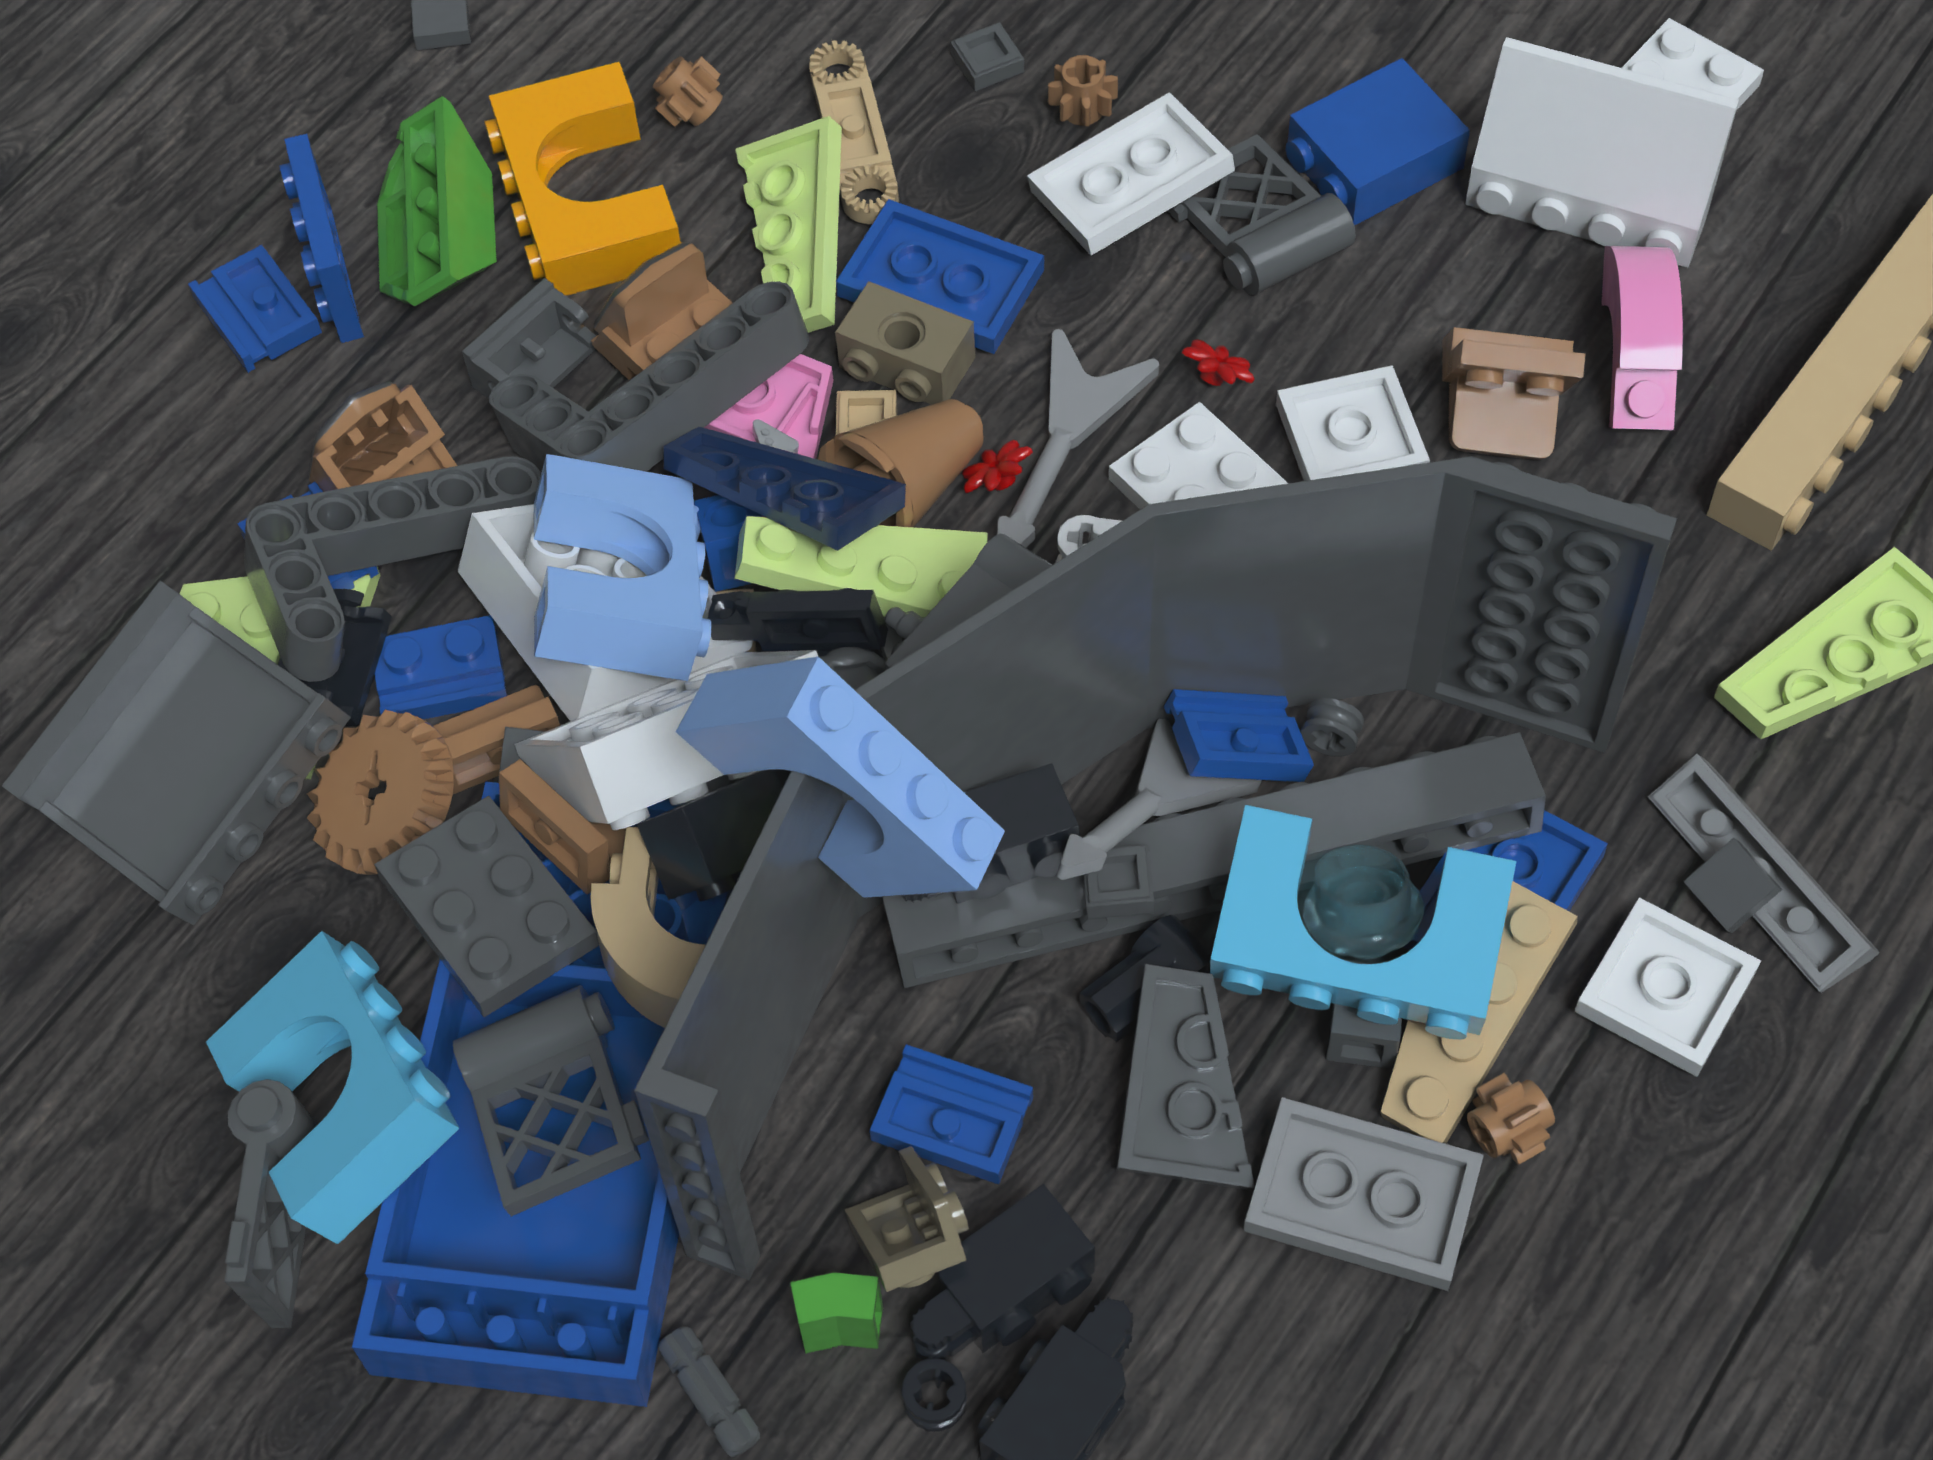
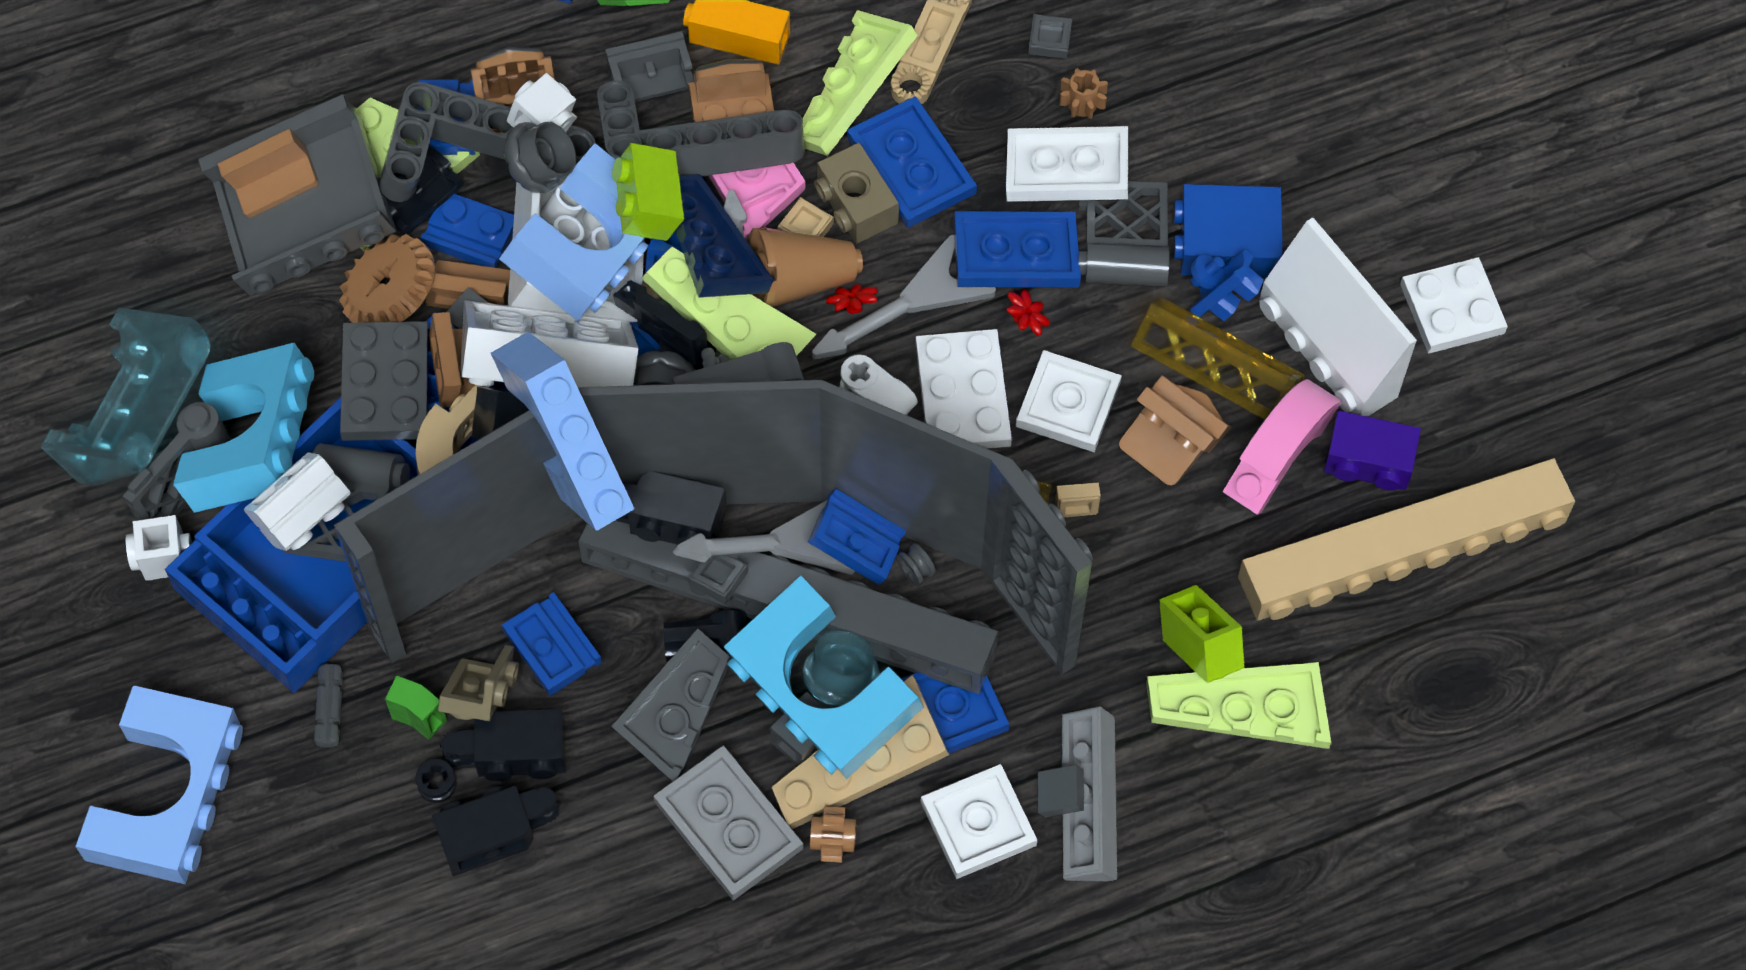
camera: 30 degrees right, 5 degrees up
none -> clear light blue windscreen [41,308,210,486]
none -> white brick [126,515,192,580]
none -> medium nougat panel [218,129,319,218]
none -> white brick [244,452,351,551]
none -> dark grey piece [504,122,576,193]
none -> white brick [507,73,577,132]
none -> lime brick [612,143,684,241]
none -> blue plate [953,211,1081,288]
none -> clear yellow fence [1131,298,1305,420]
none -> lime brick [1159,585,1245,683]
none -> blue hips [1190,248,1264,321]
none -> dark purple brick [1324,410,1421,490]

